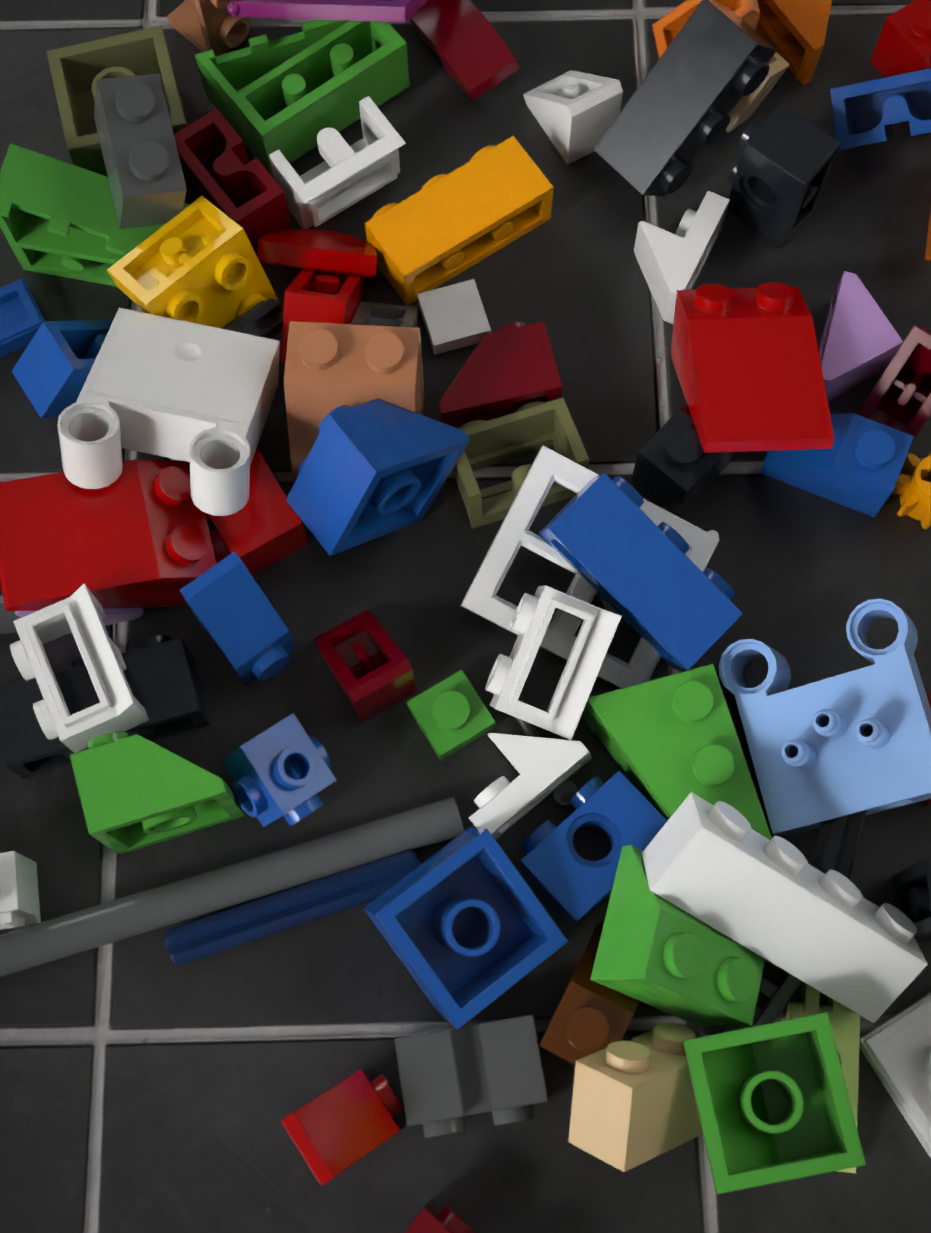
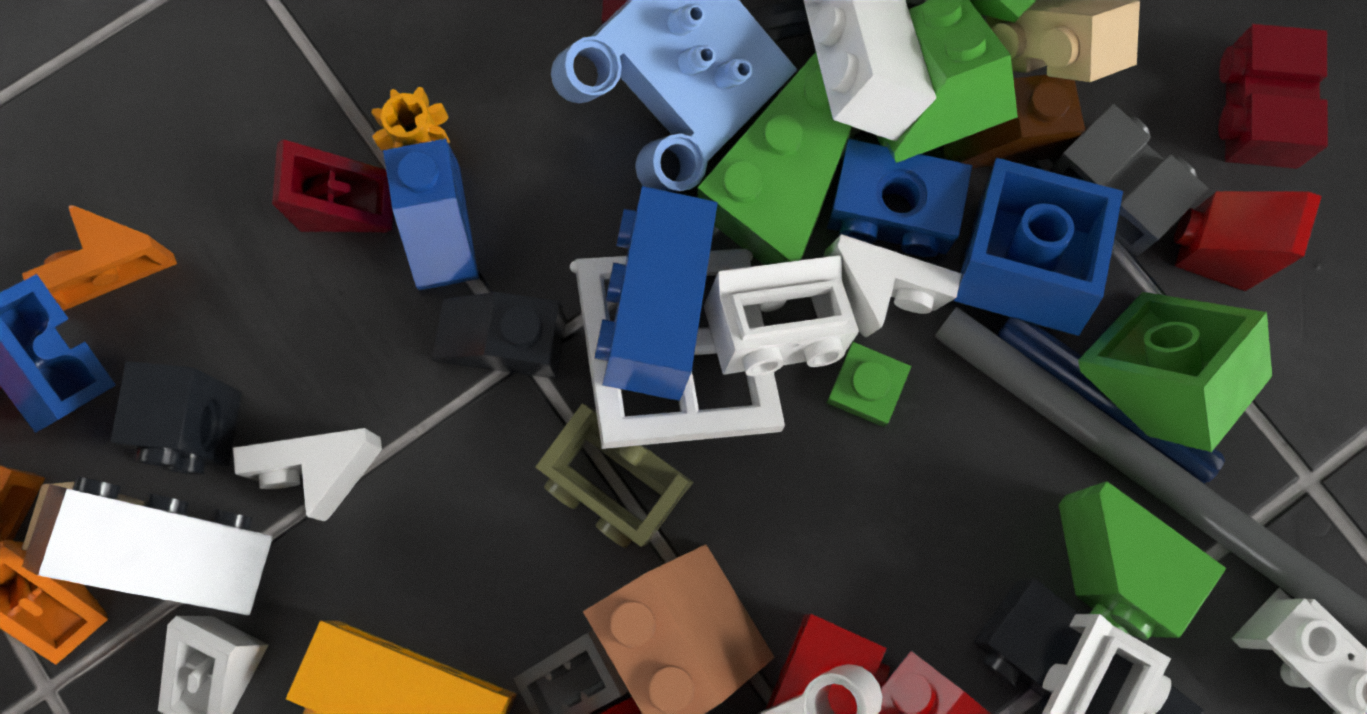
camera: 125 degrees left, 5 degrees up
blue slope [179,551,296,686] -> none
blue brick [221,713,336,828] -> none
blue slope [286,399,471,556] -> none
dark red slope [313,609,416,723] -> none
white tile [417,279,491,355] -> none
dark red slope [439,321,562,429] -> none
red slope [670,282,834,453] -> none
lavender slope [819,271,903,401] -> none
none -> bright green slope [1078,292,1272,452]

